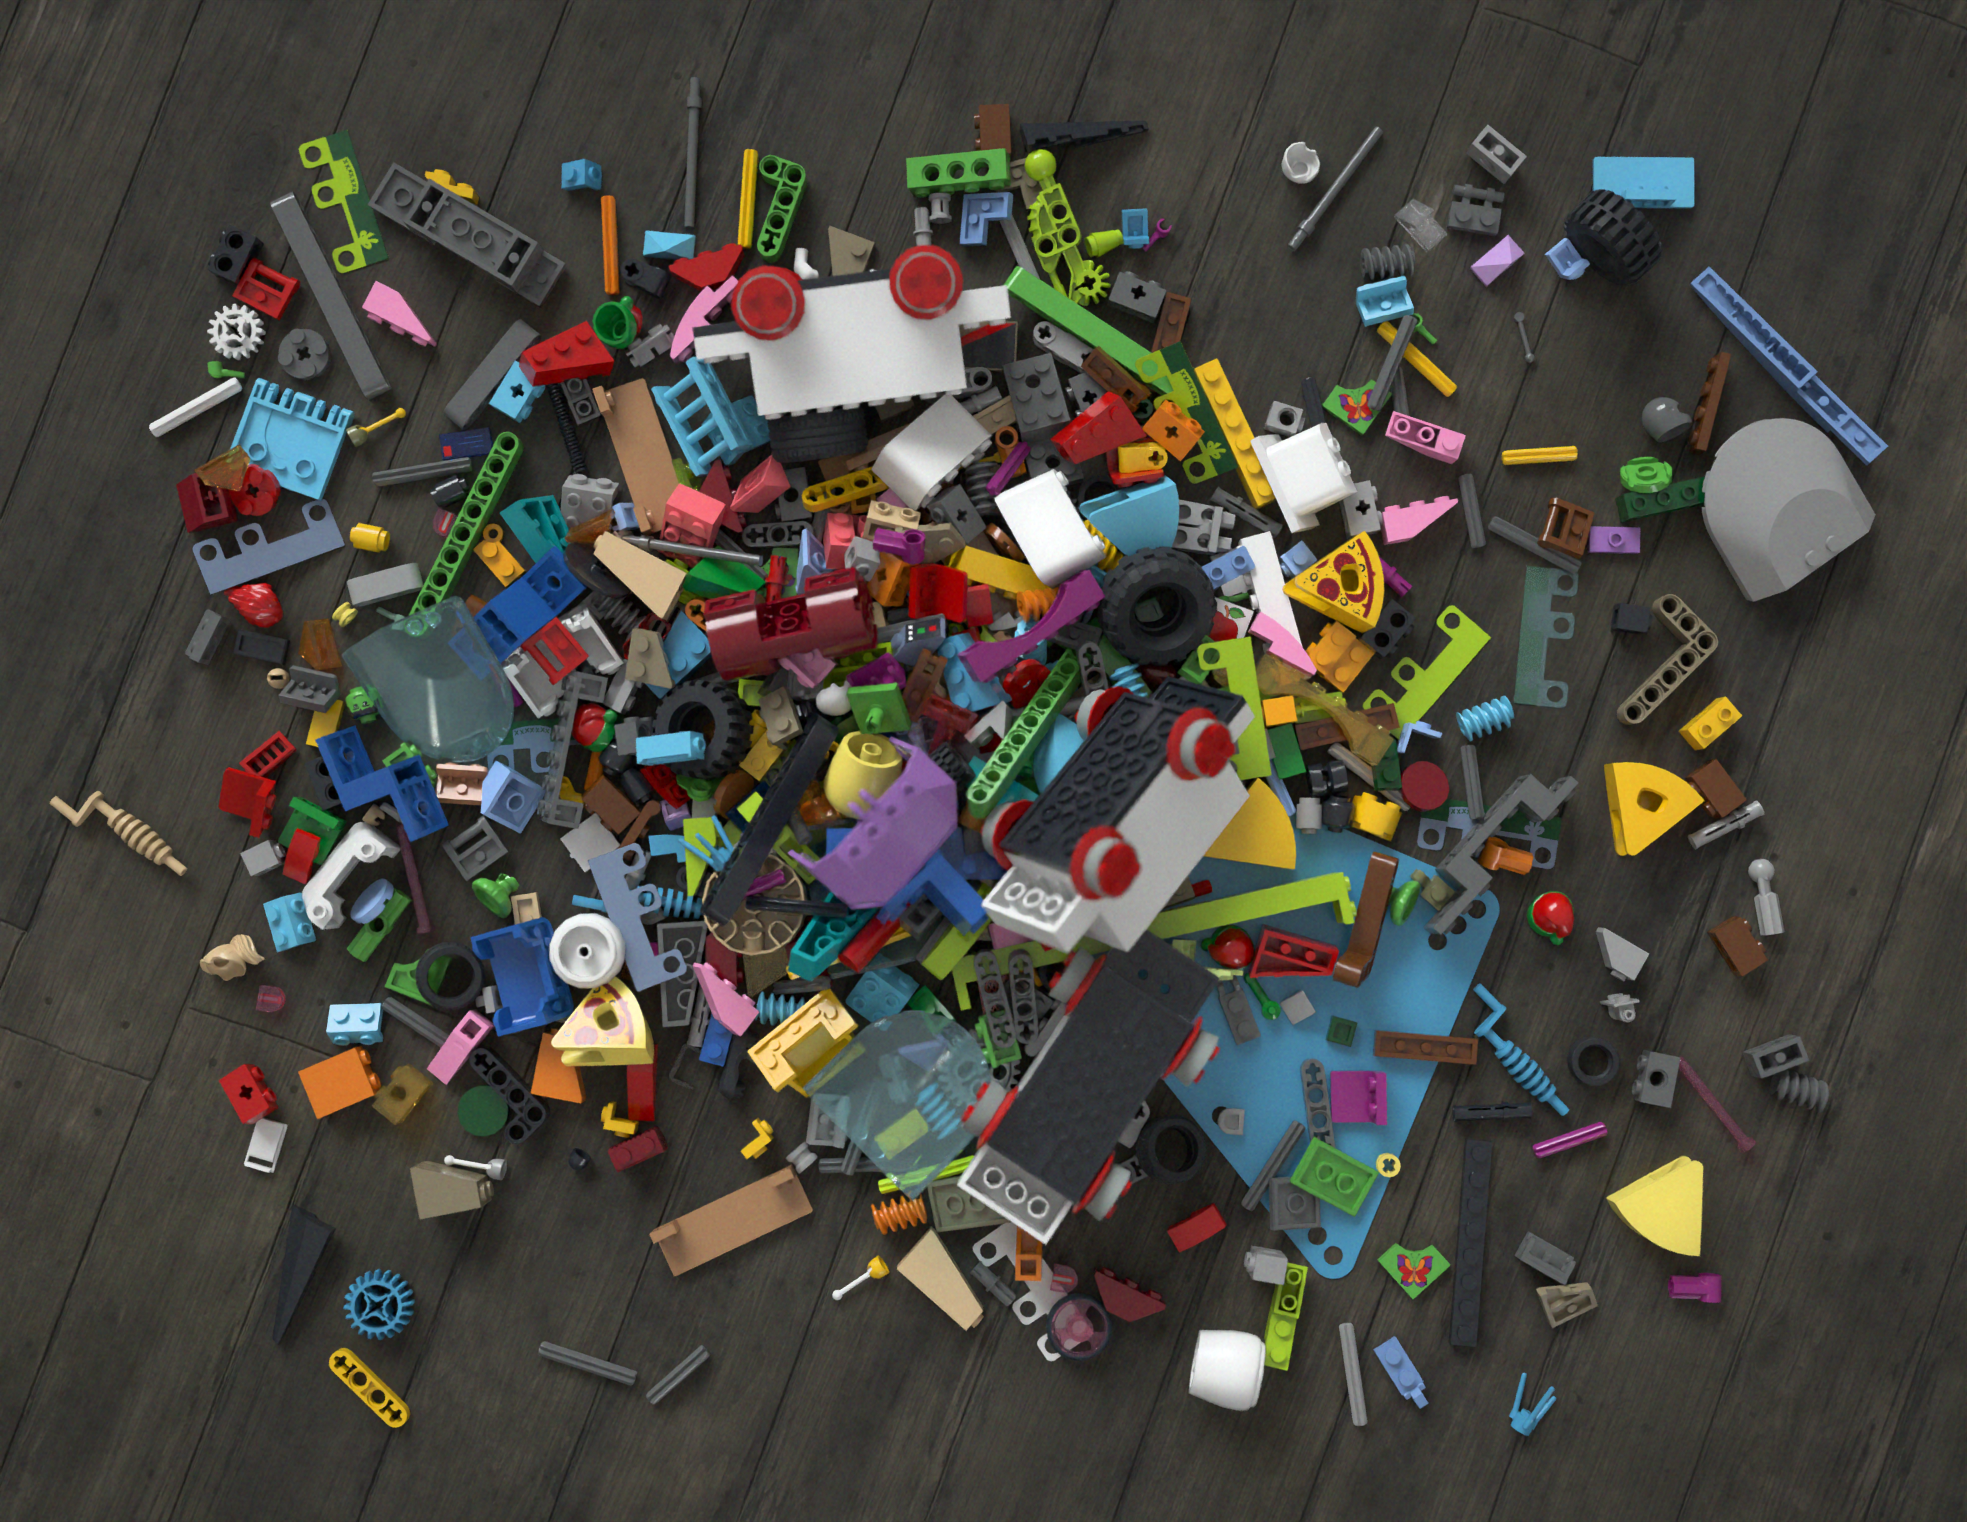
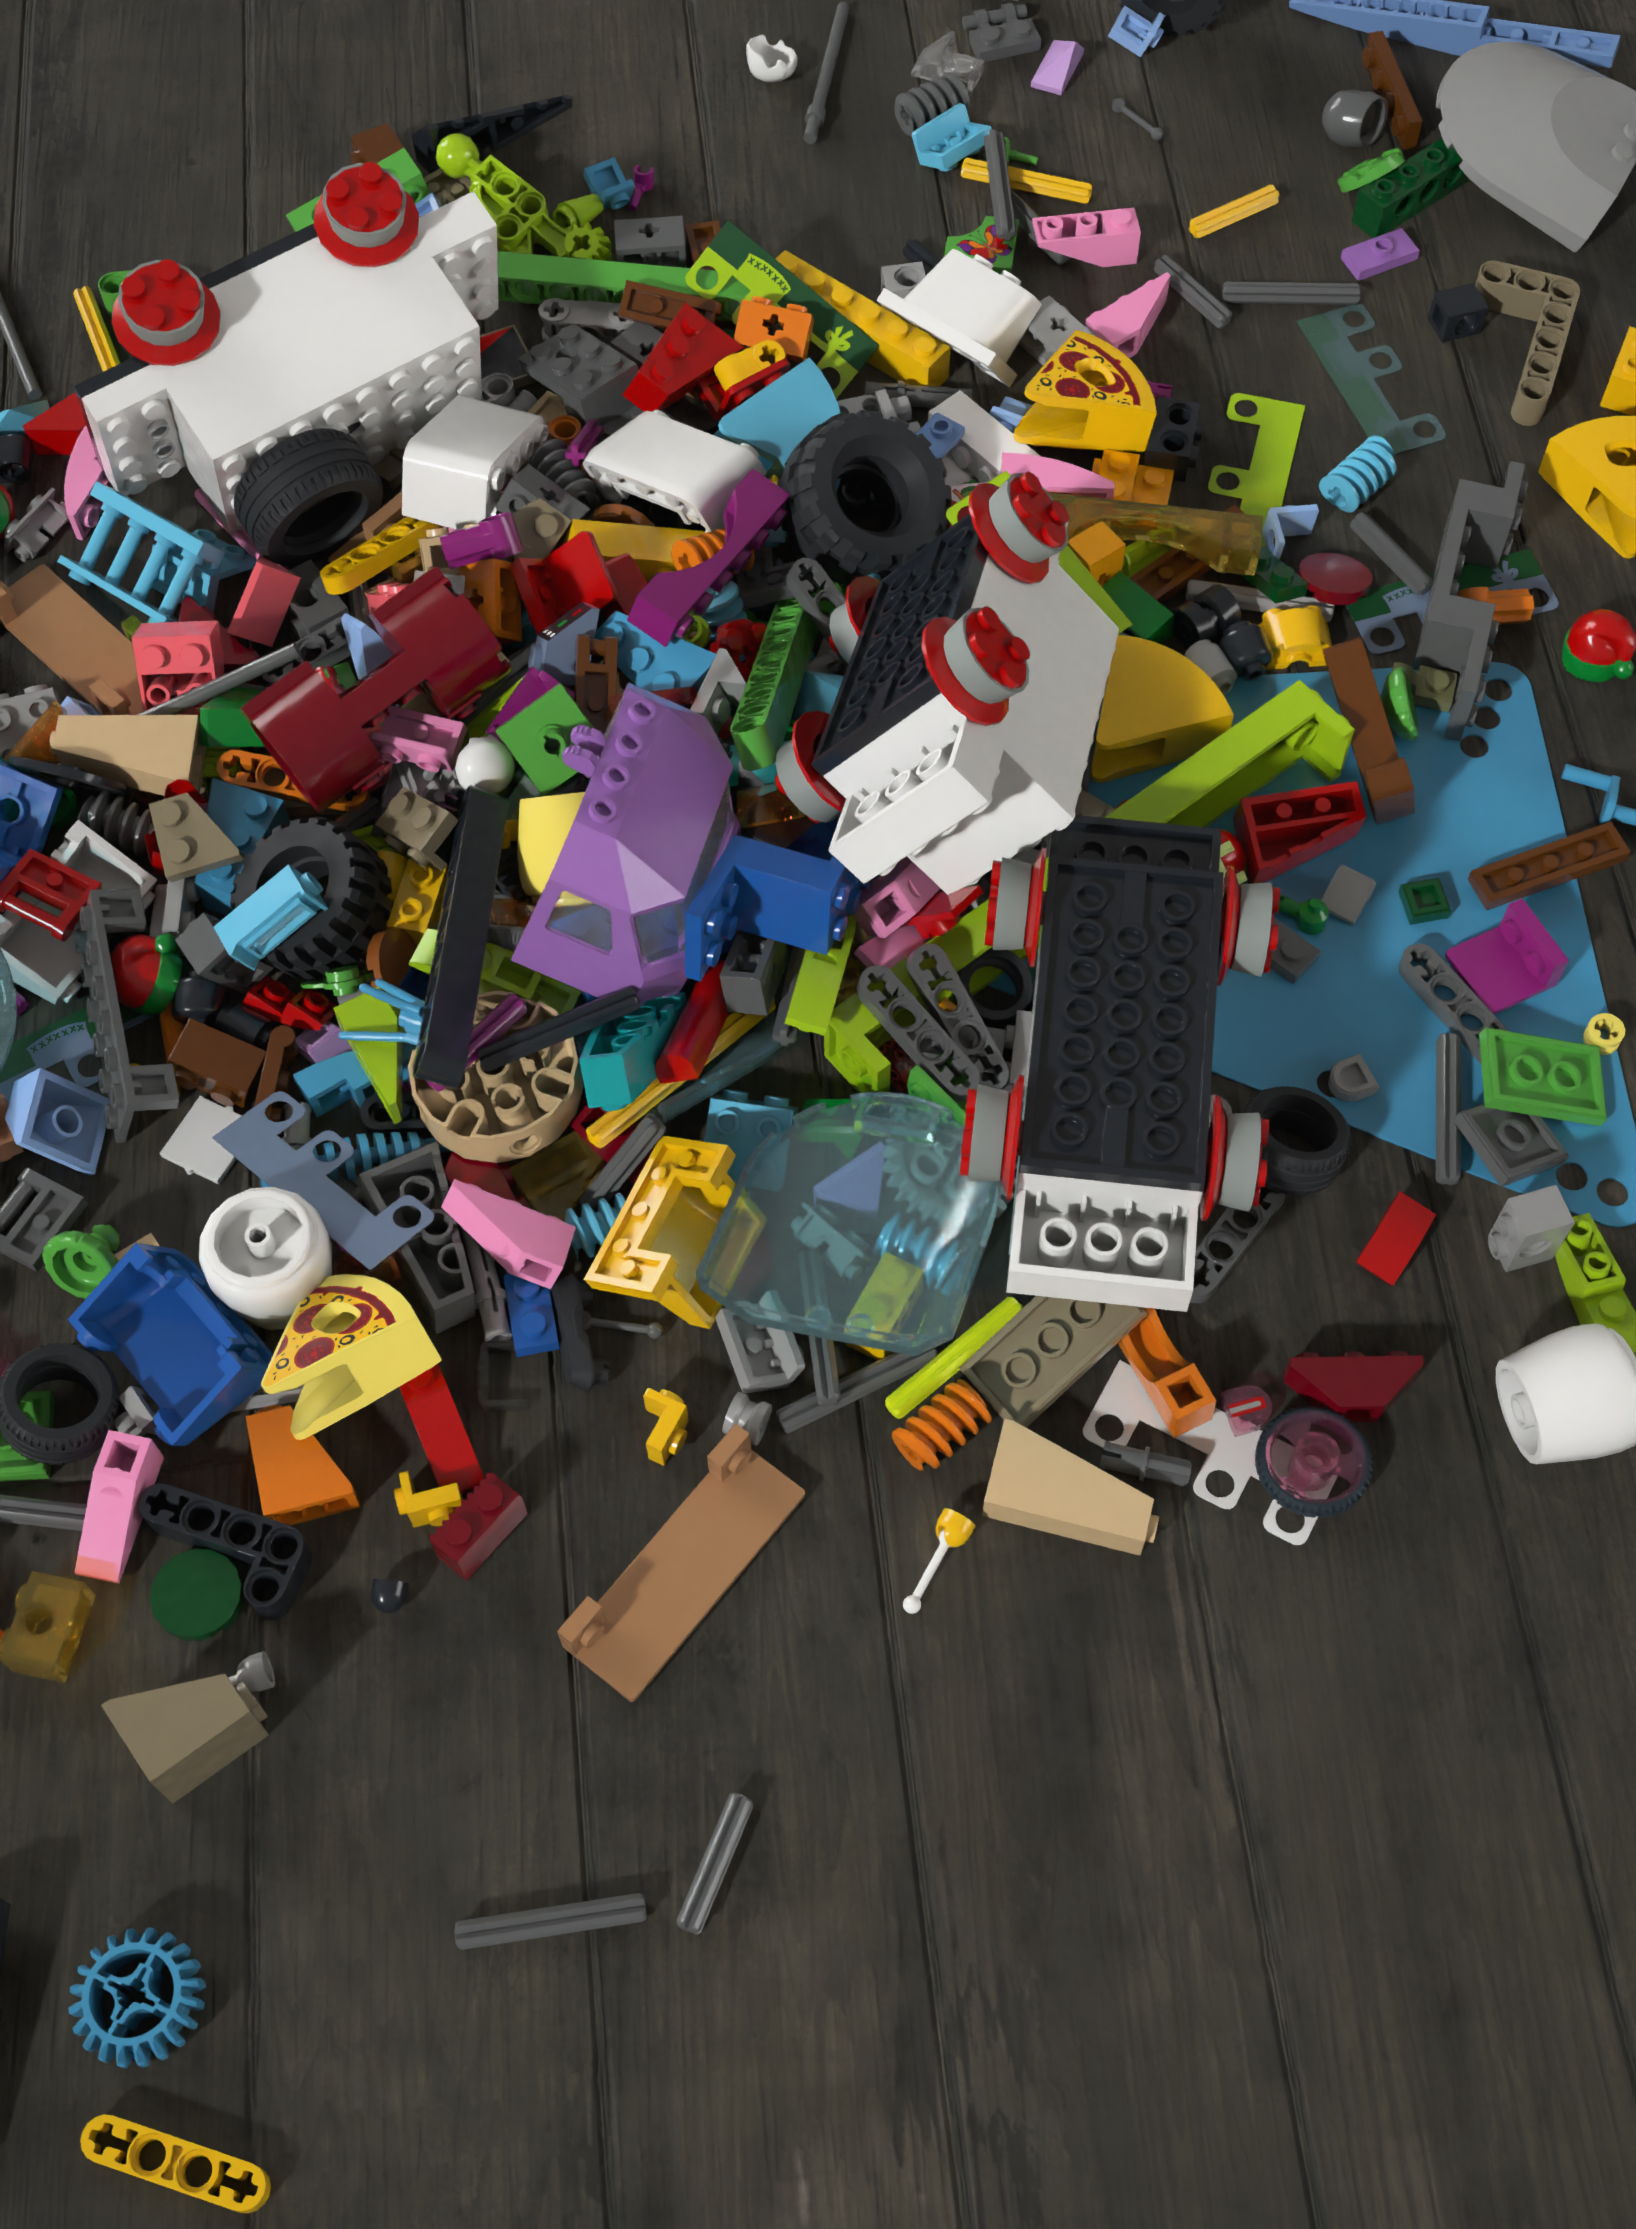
camera: 25 degrees left, 25 degrees down
reddish brown plate [1537,498,1594,559] -> none

